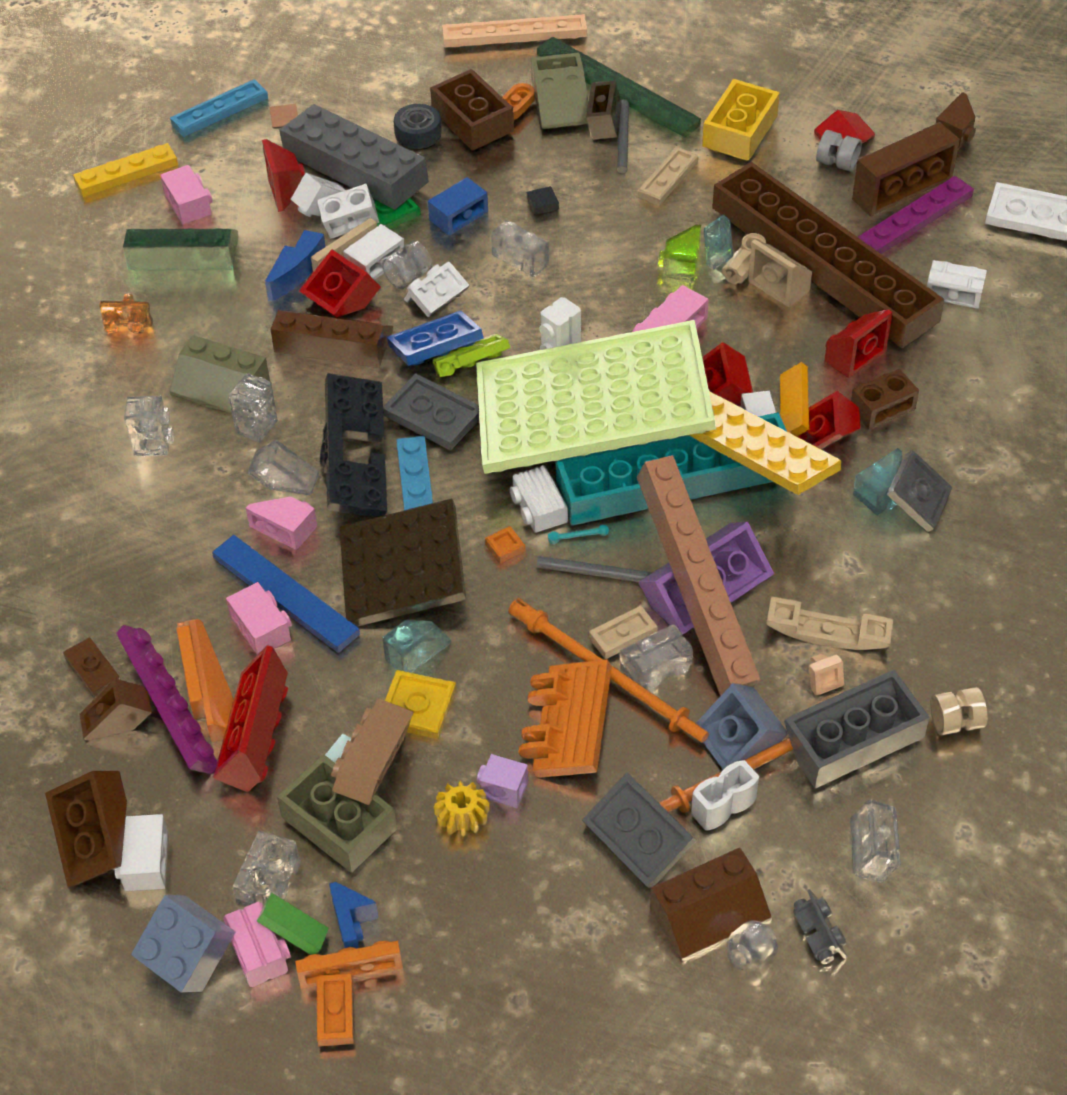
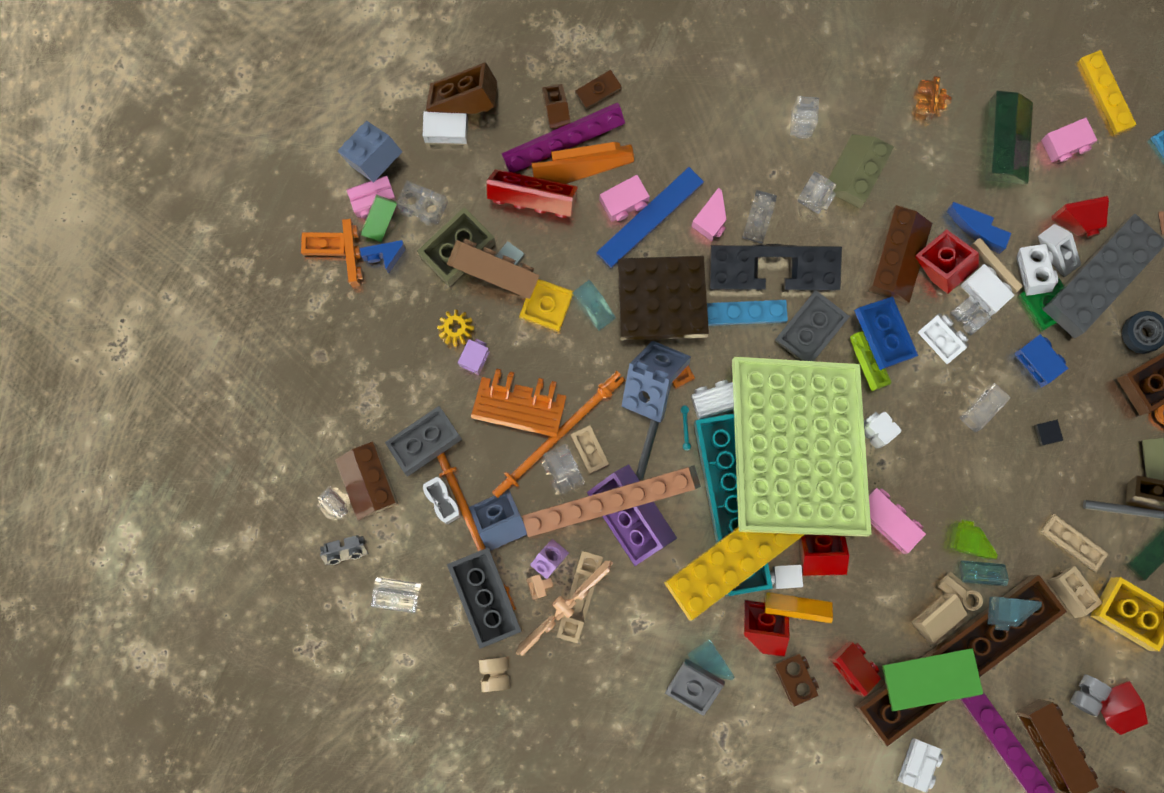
camera: 95 degrees right, 30 degrees up
none -> light nougat piece [516,560,613,656]
none -> lavender brick [530,539,569,579]
none -> sand blue bracket [622,341,691,423]
none -> bright green tile [882,648,983,711]
none -> clear light blue slope [988,597,1042,631]
none -> tan hinge [1048,566,1102,618]

